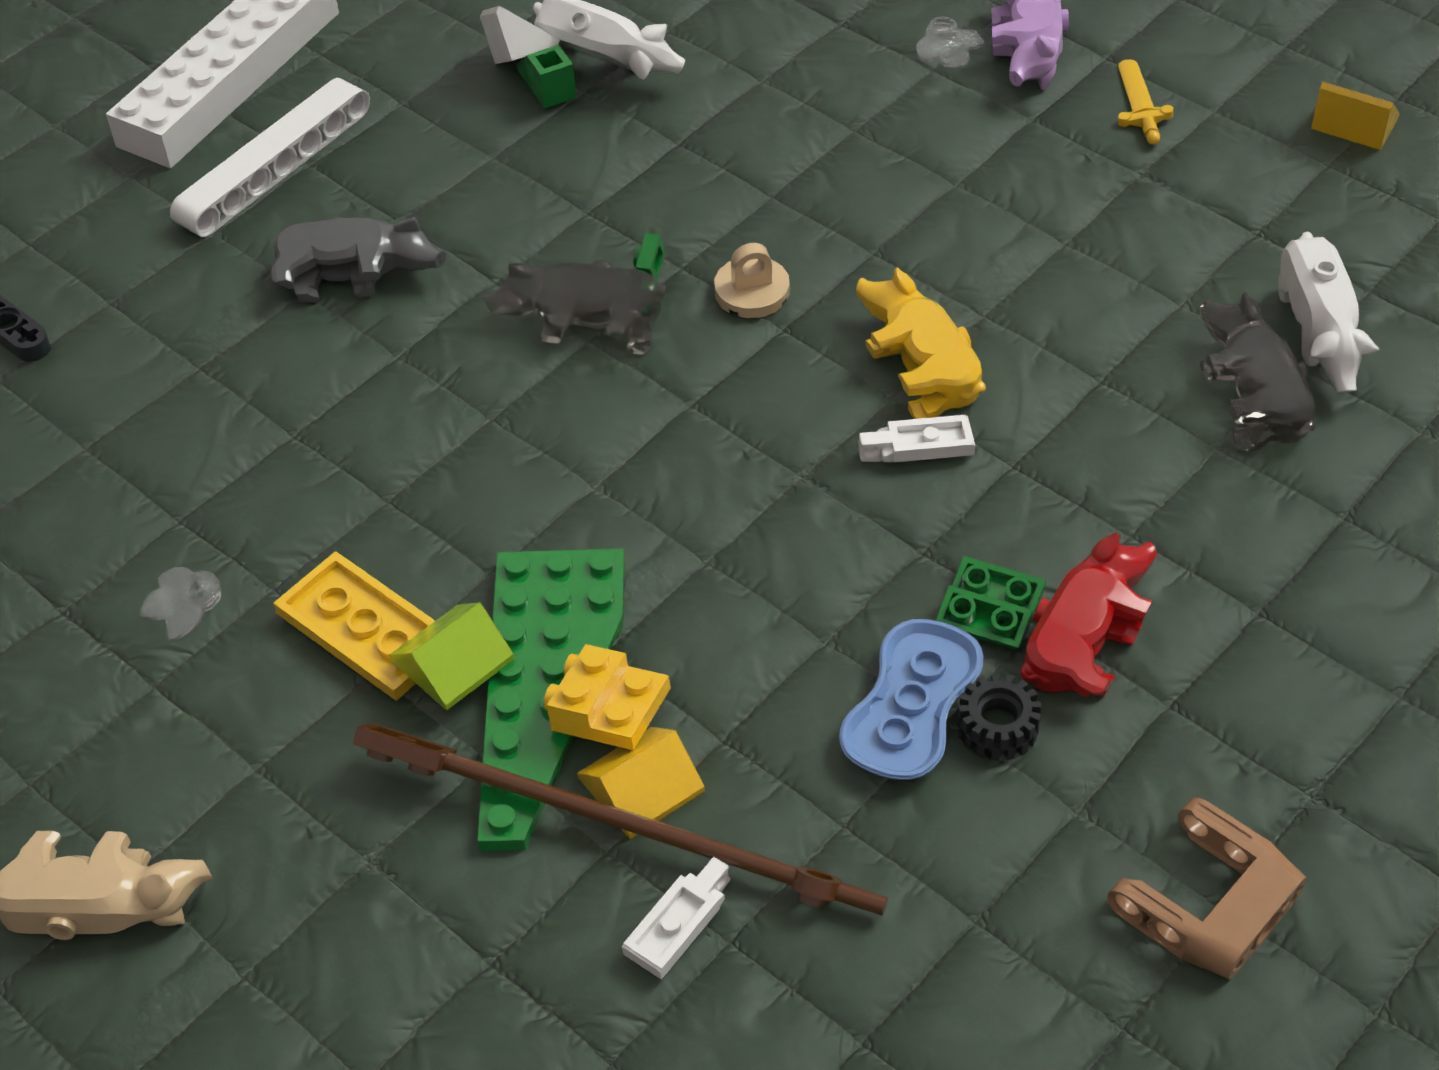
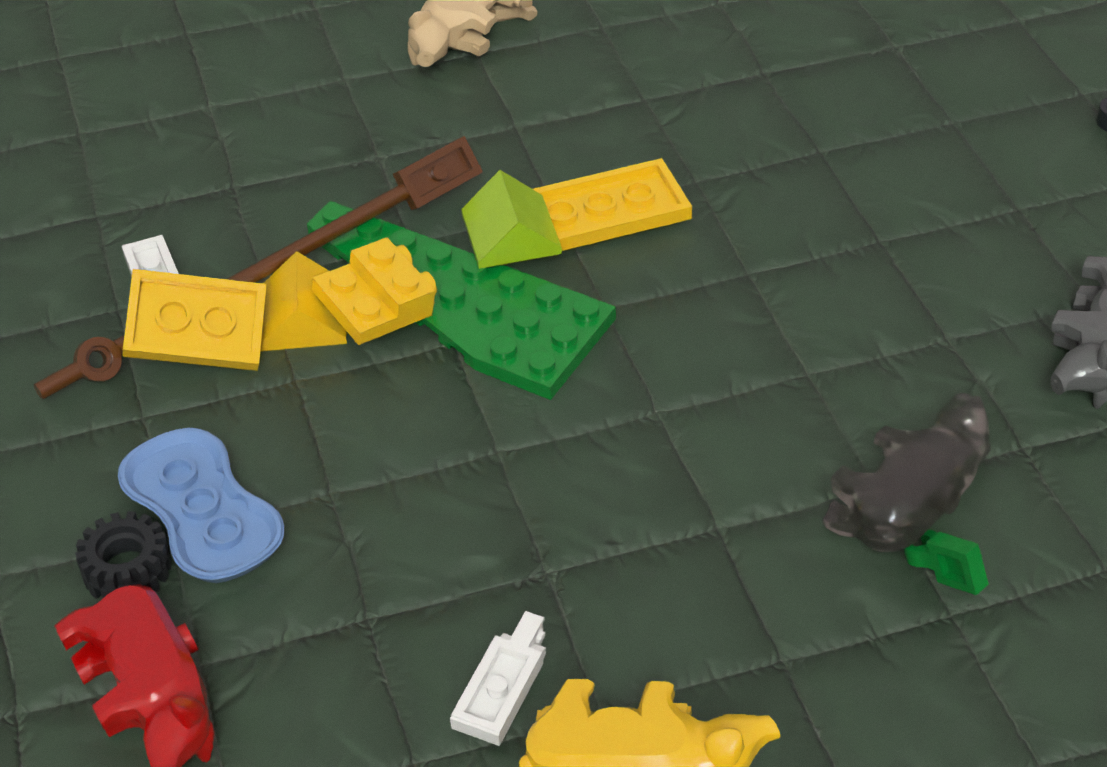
camera: 120 degrees right, 5 degrees down
clear plate [139,567,221,642] -> none
tan tile [714,243,790,318] -> none
green slope [936,556,1046,651] -> none
none -> yellow plate [123,269,266,371]

